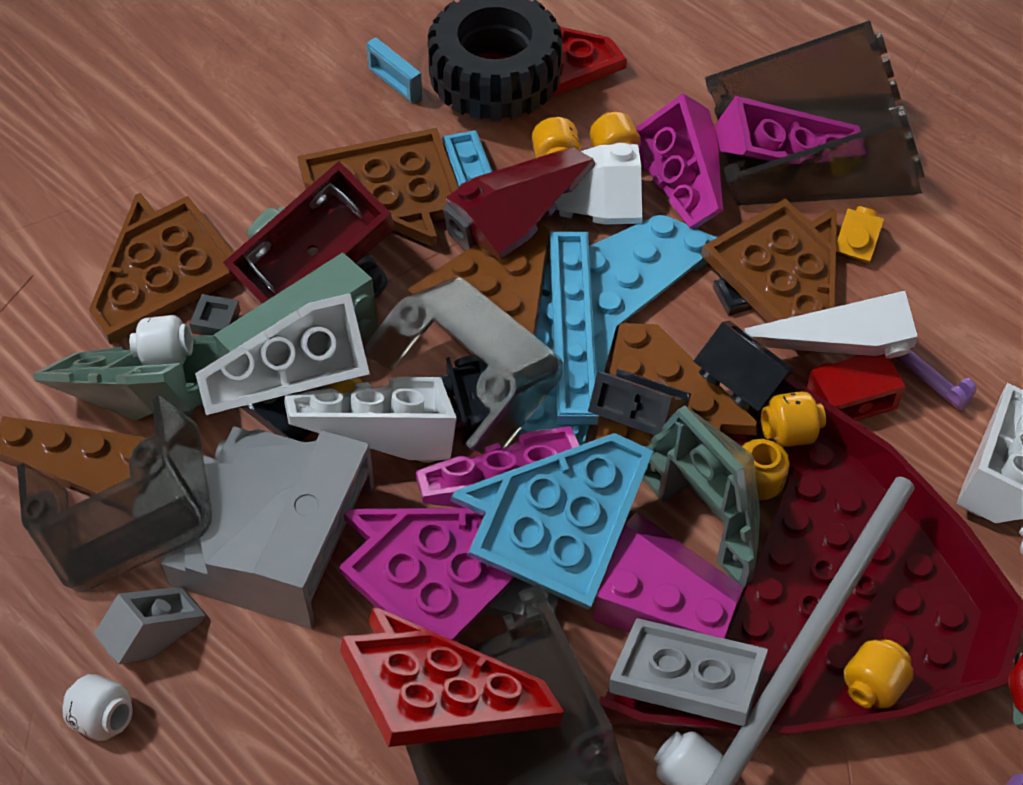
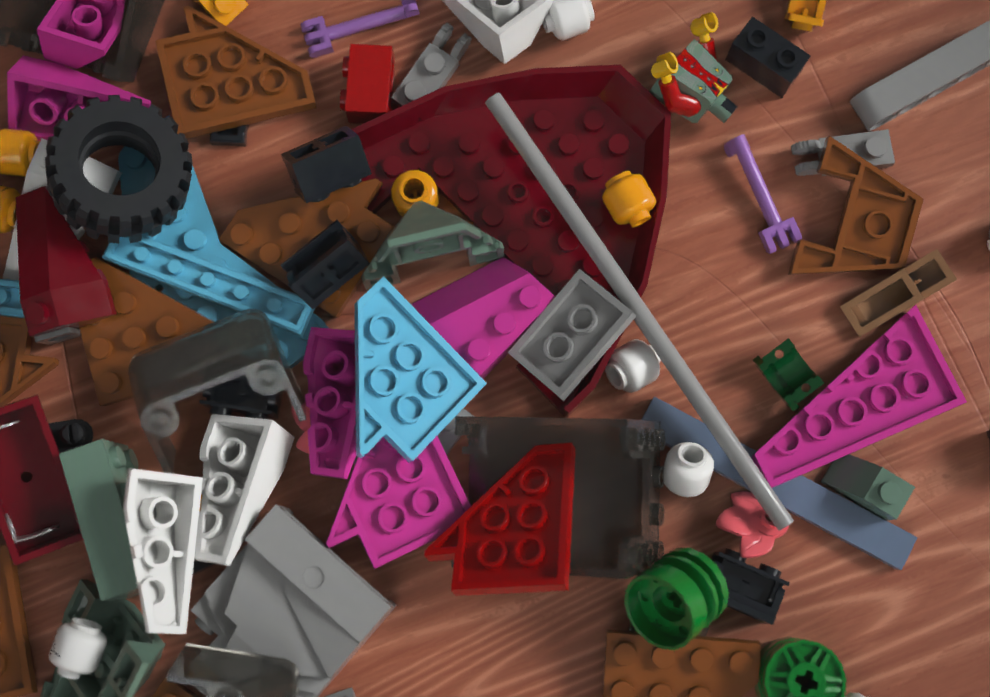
camera: 65 degrees left, 25 degrees up
dark grey plate [190,294,241,335] -> none
white wedge [744,291,918,358] -> none
light orange head [761,391,826,448] -> none
none -> black tyre [45,95,192,243]
none -> light grey hinge [391,23,472,107]

